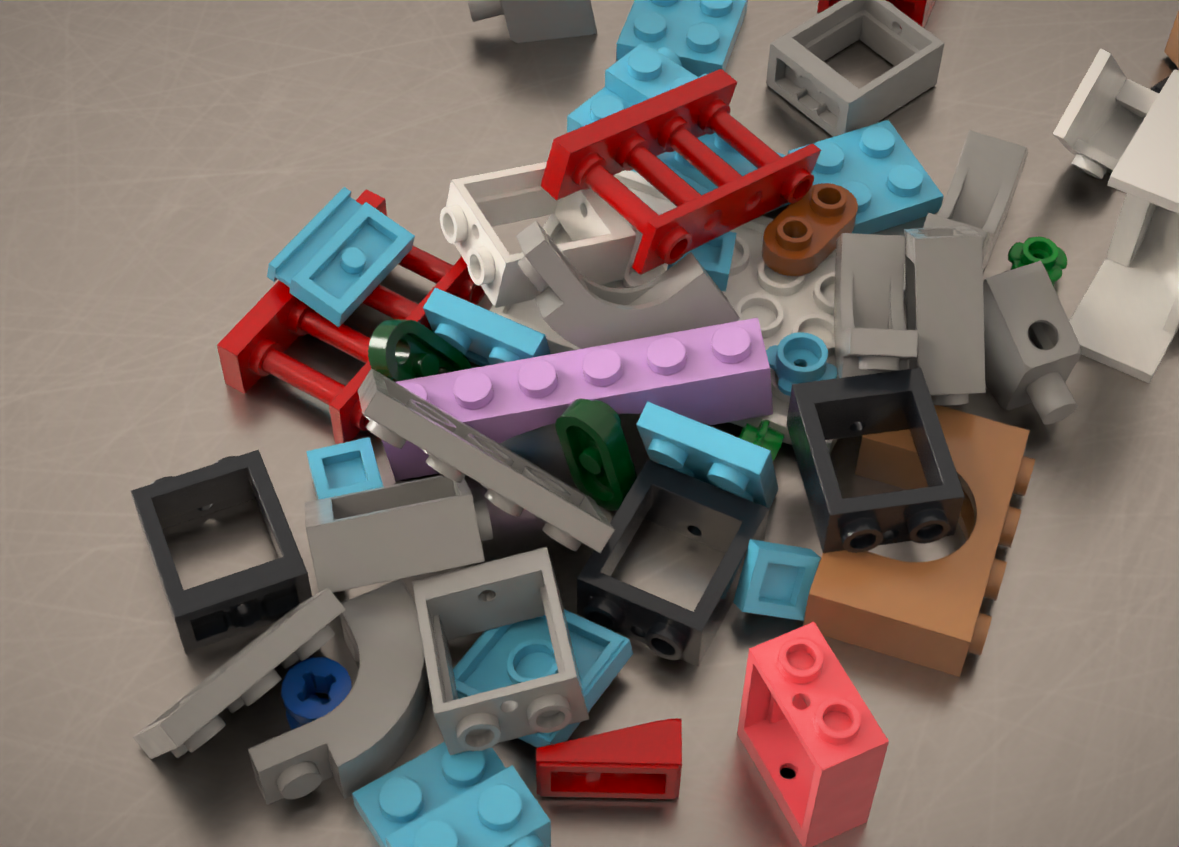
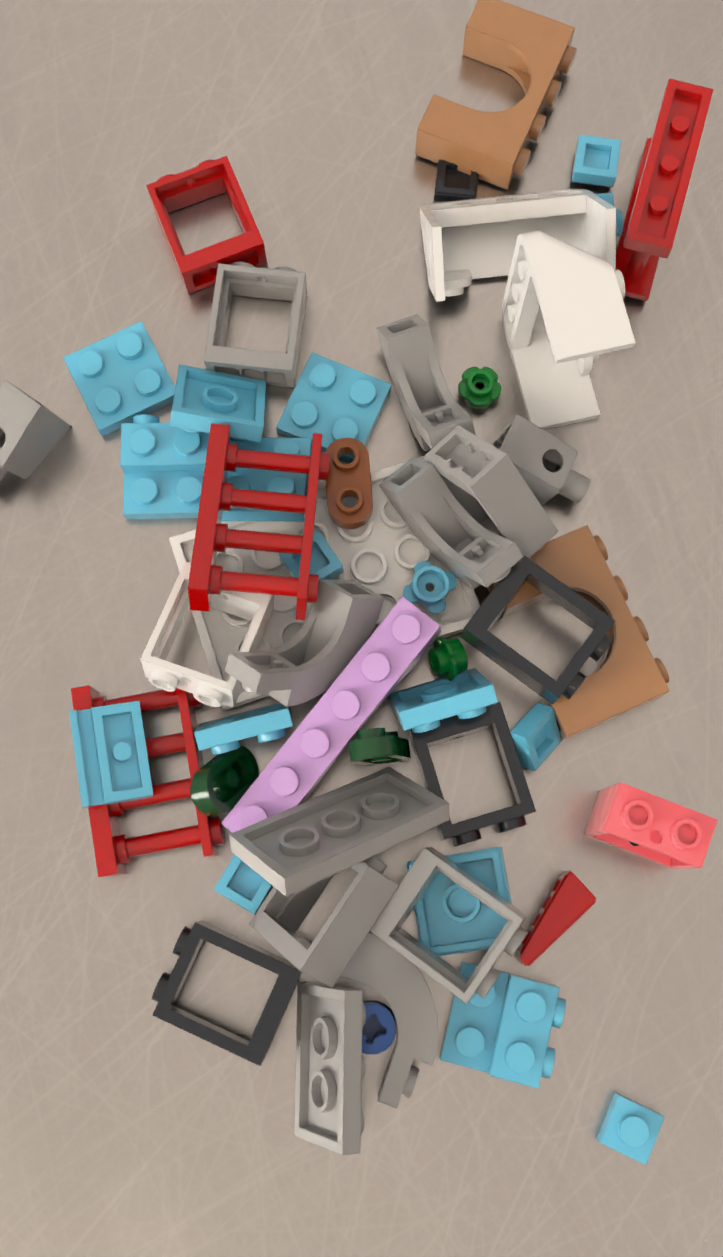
camera: 40 degrees left, 25 degrees up
none -> medium azure plate [169,364,266,443]

